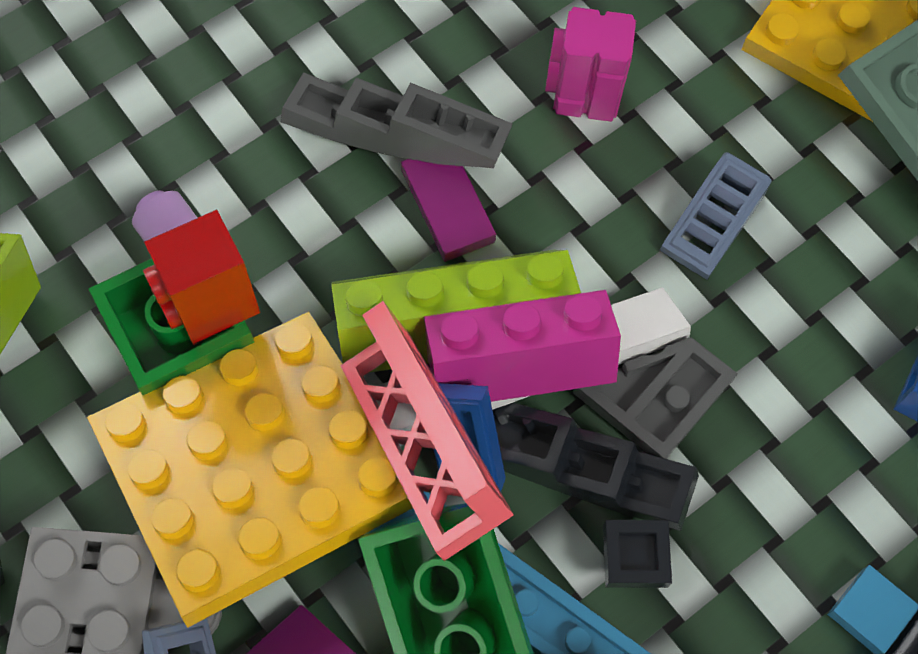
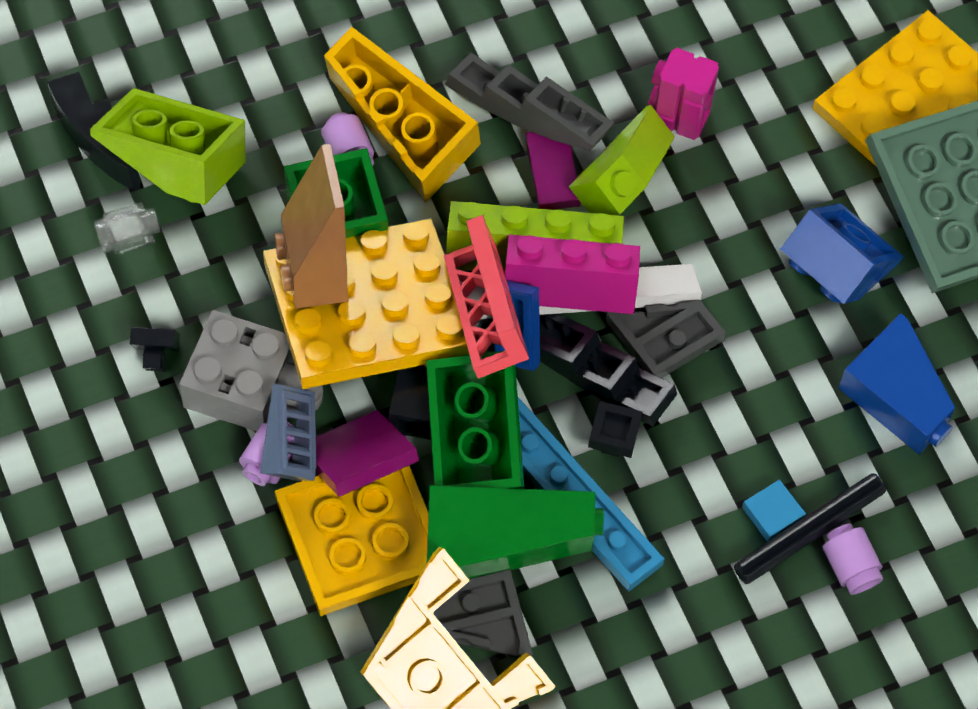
camera: 15 degrees right, 5 degrees down
red brick [143,209,260,344] -> none
sand blue slope [660,152,772,280] -> none
none -> medium nougat slope [274,144,348,309]
none -> yellow wedge [324,27,481,203]
none -> black brick [389,366,432,440]
none -> lime slope [569,105,675,215]
none -> slope [780,203,904,304]

